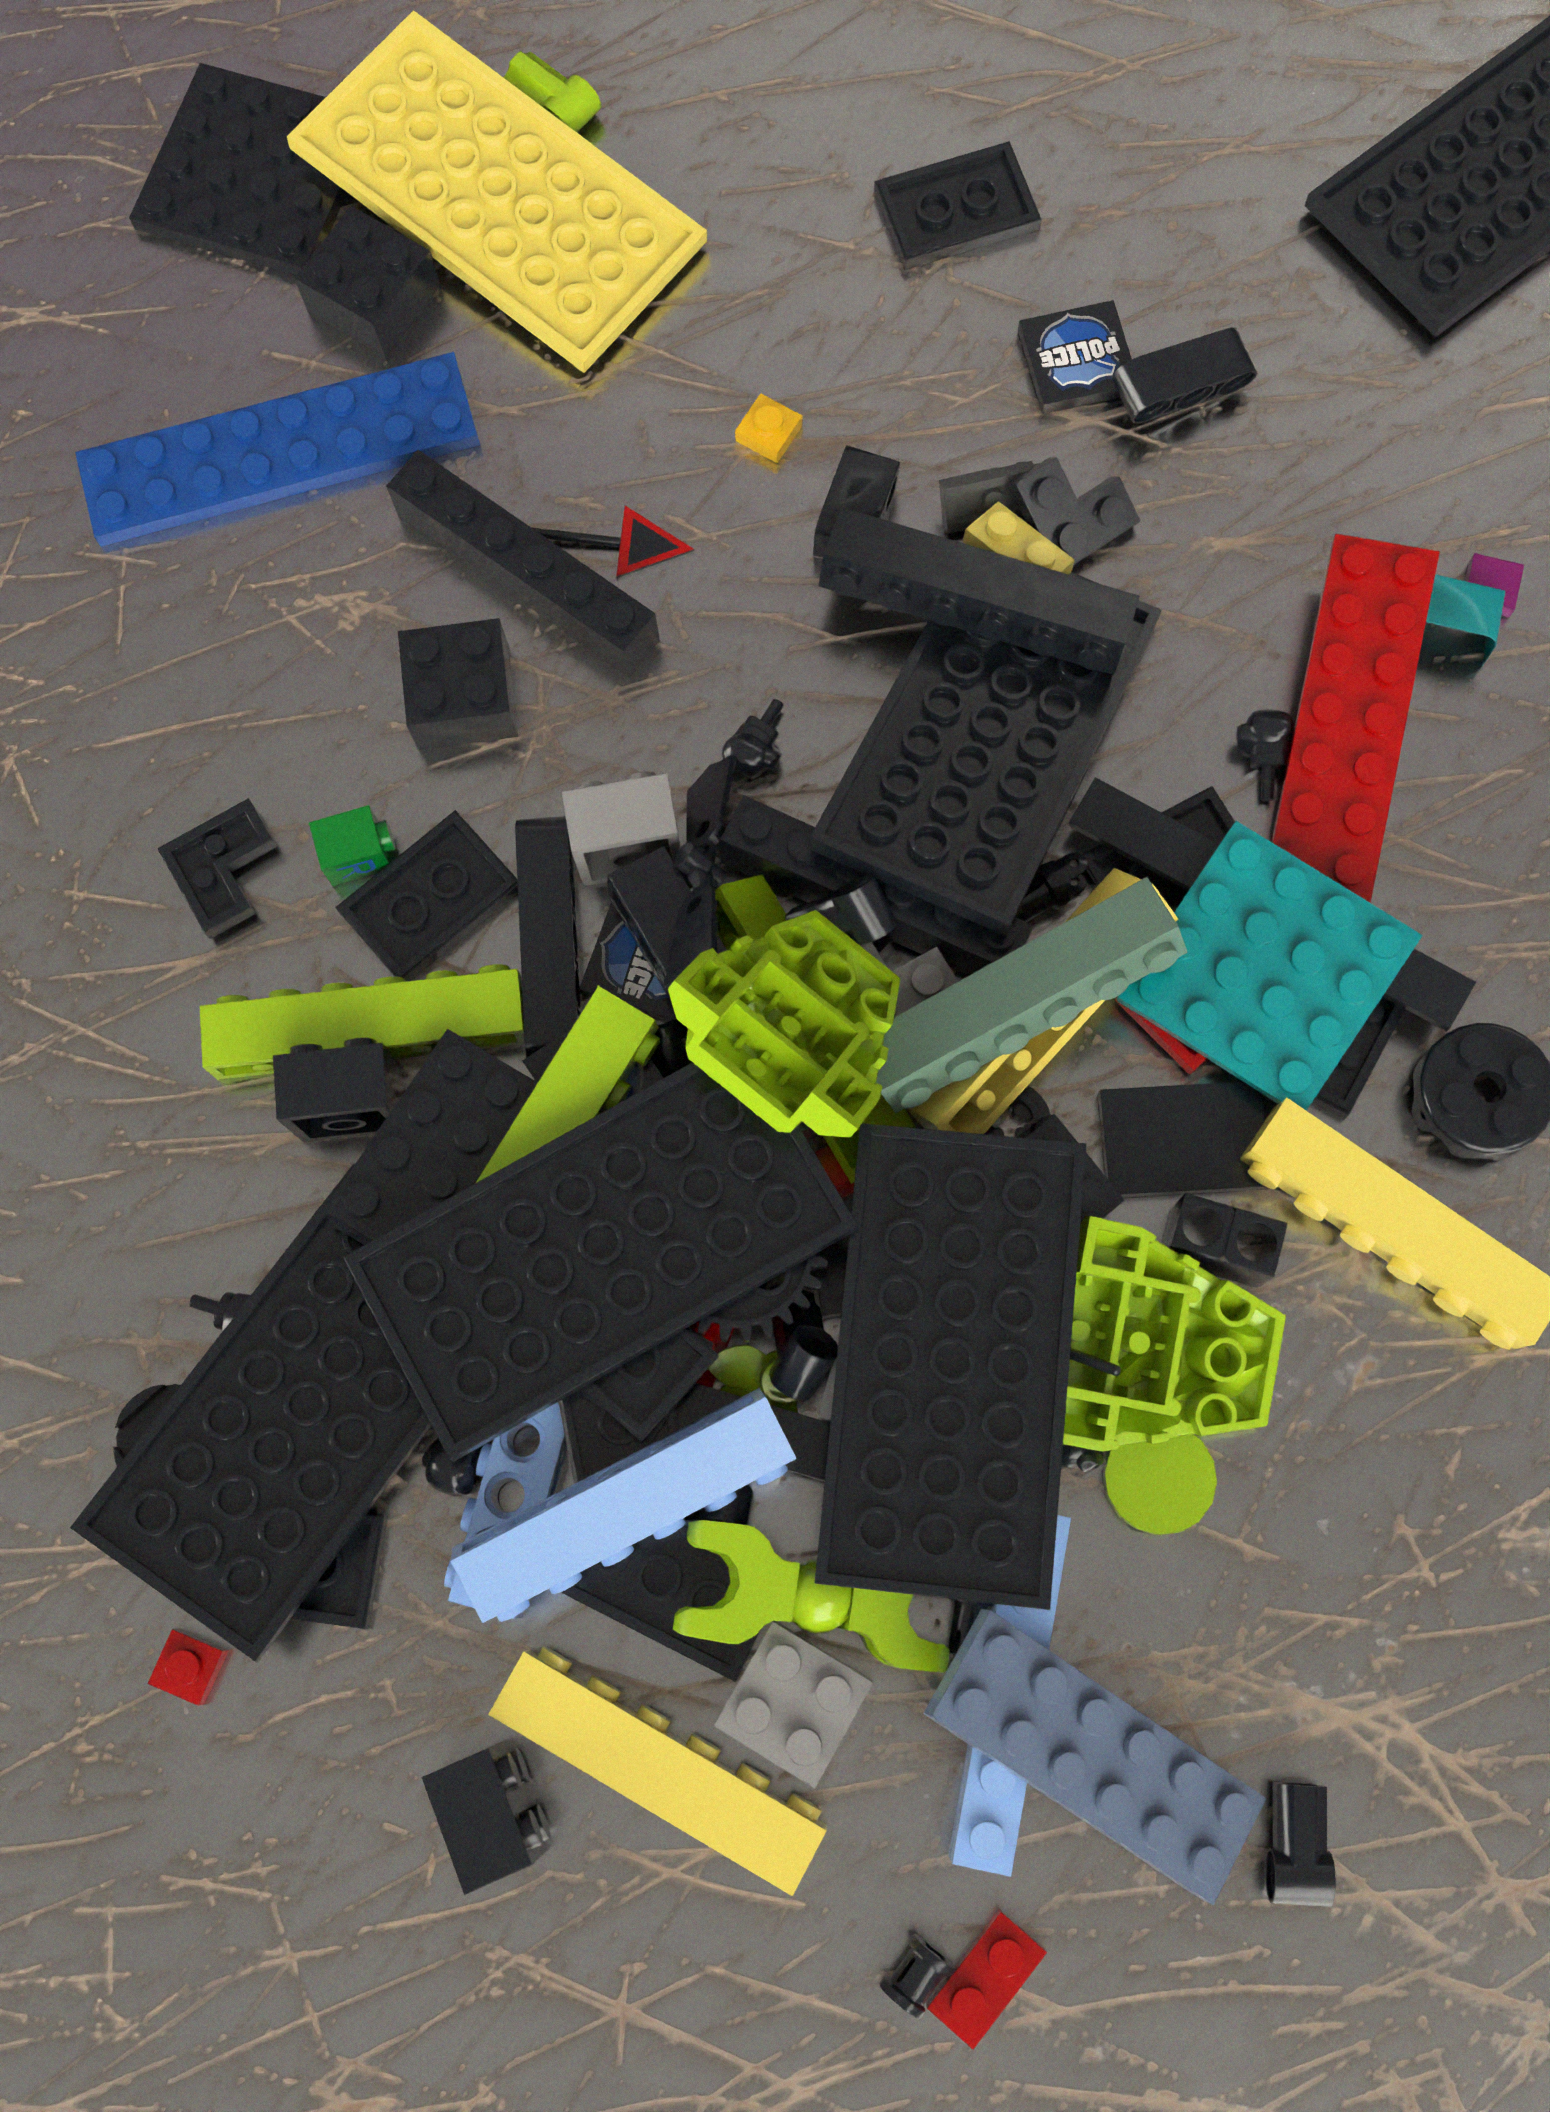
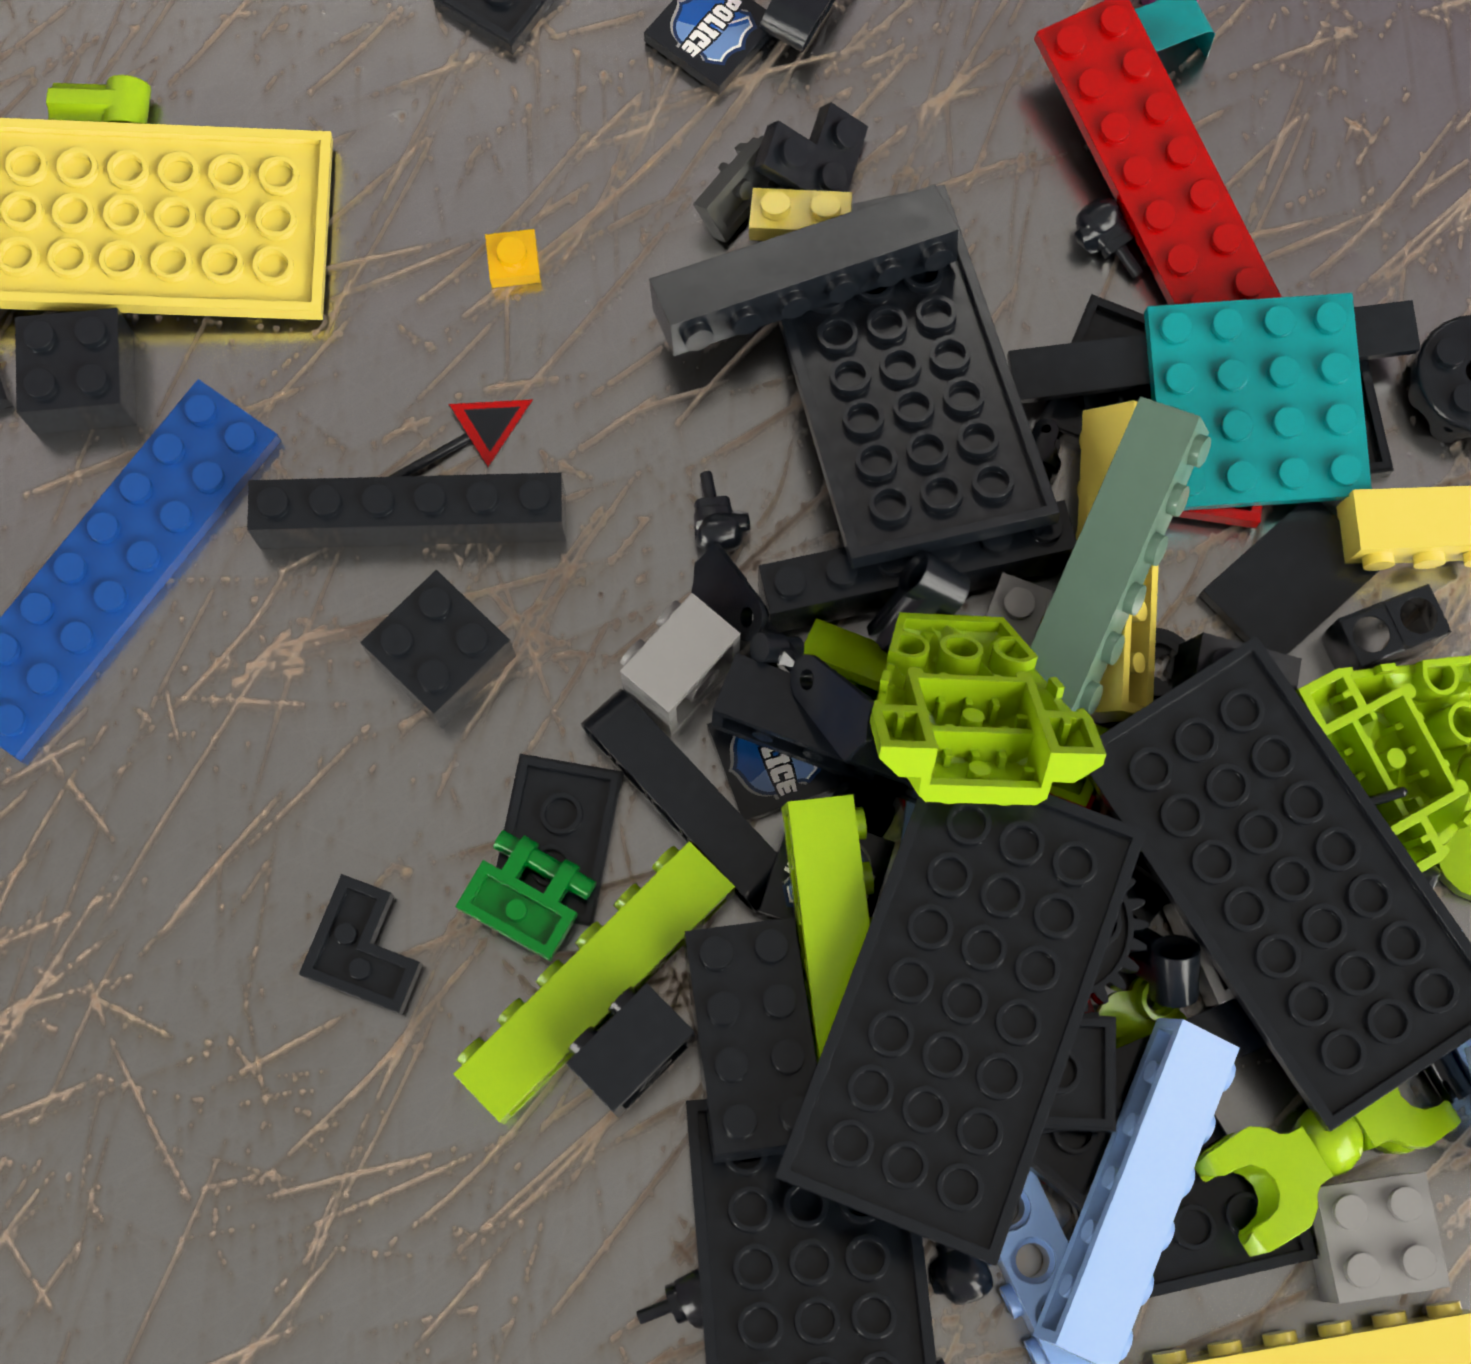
camera: 45 degrees left, 0 degrees up
green brick [309,805,396,886] -> none
black piece [813,445,900,558] -> none
none -> green plate [455,830,597,962]

